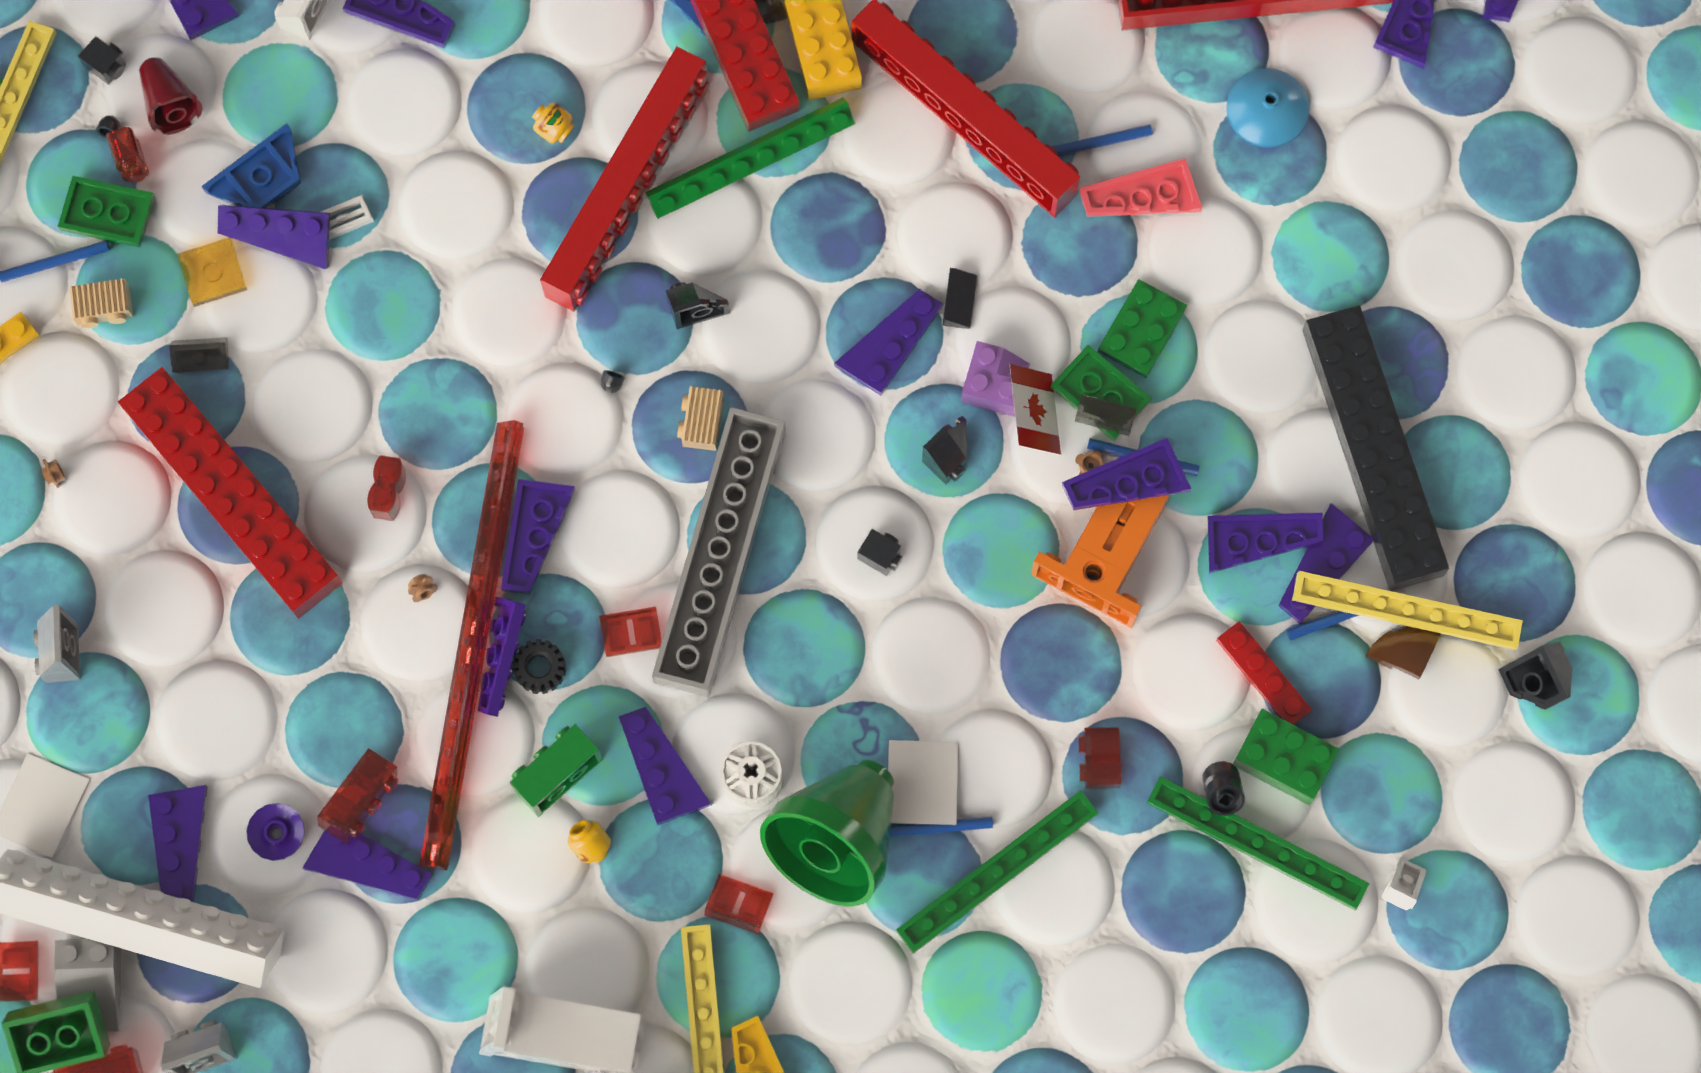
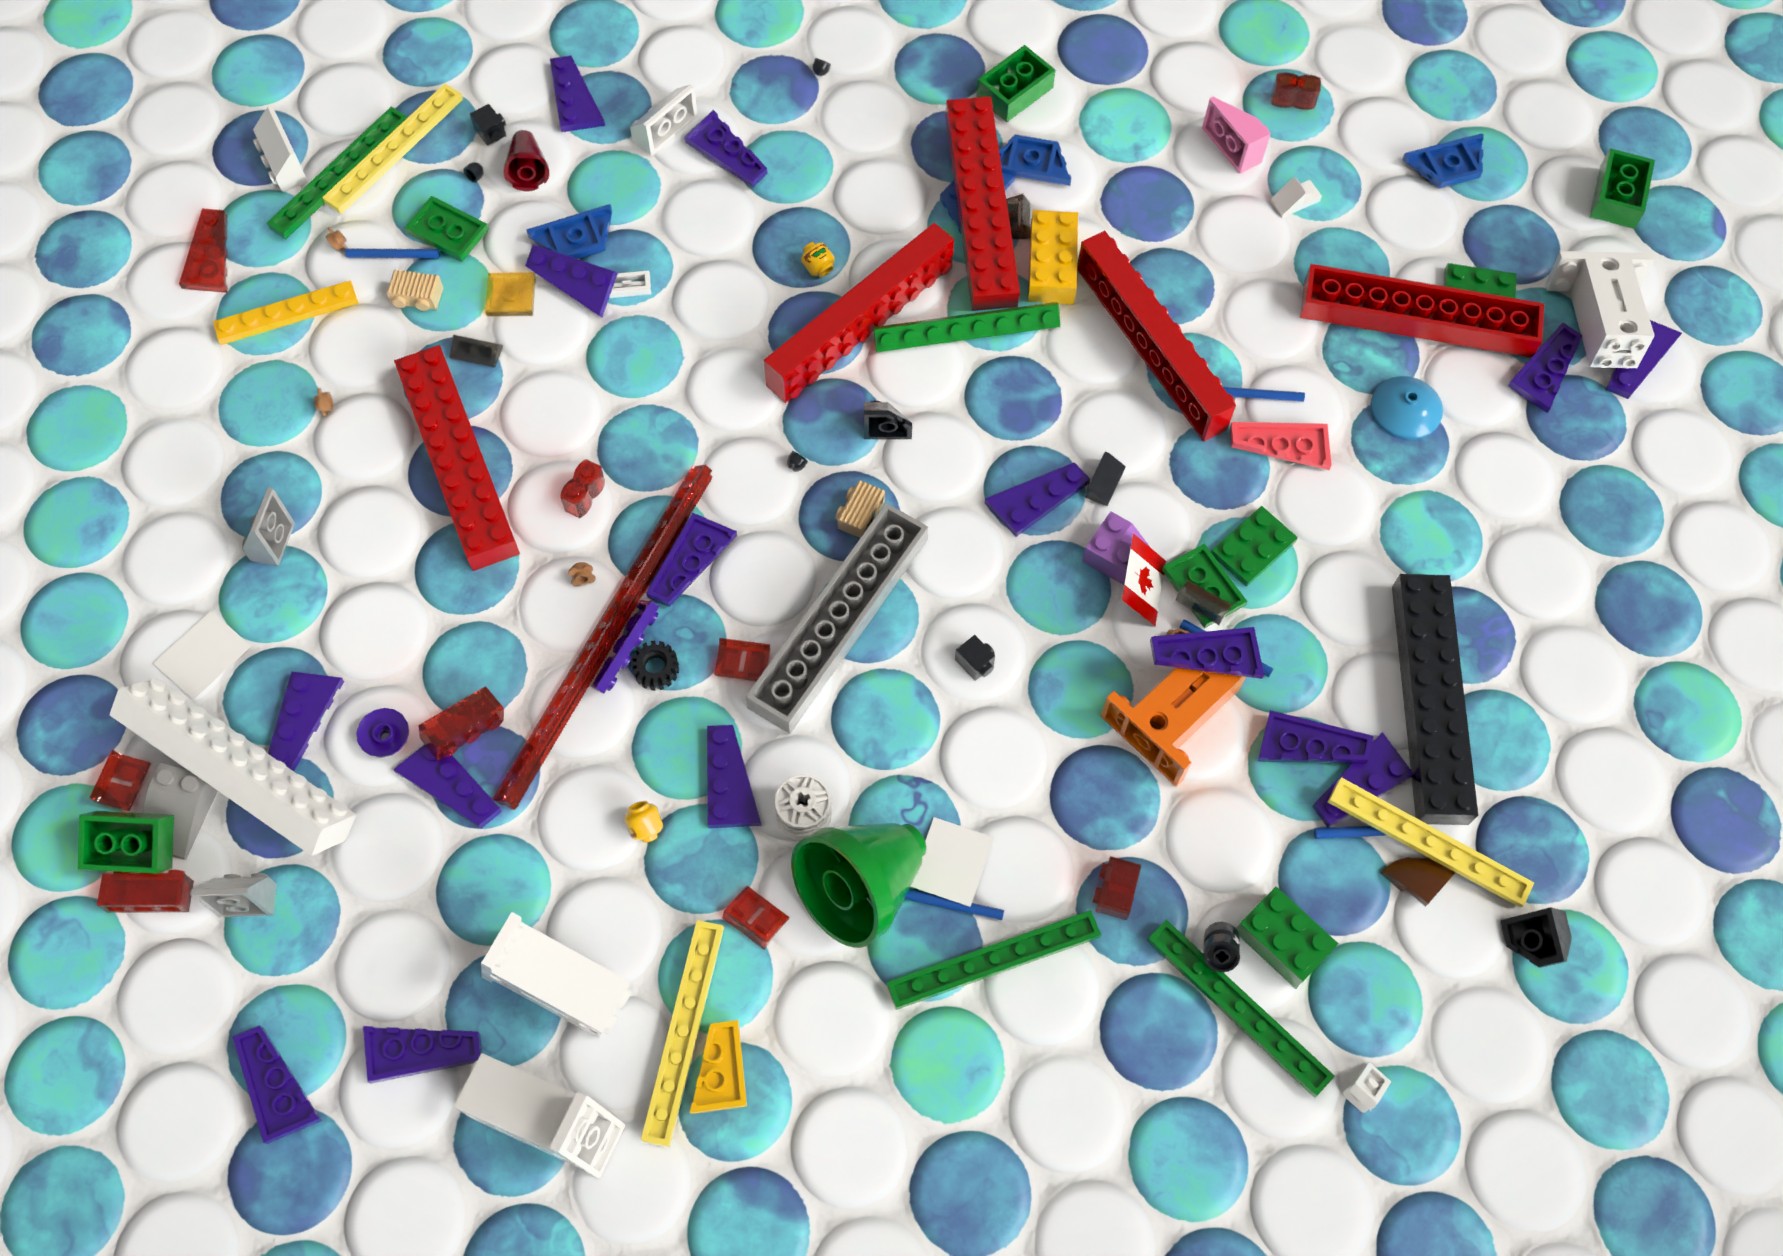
camera: 15 degrees right, 10 degrees down
clear red brick [106,127,149,183] -> none
green brick [509,724,603,817] -> none
black slope [922,416,967,485] -> none
red plate [1216,621,1312,725] -> none

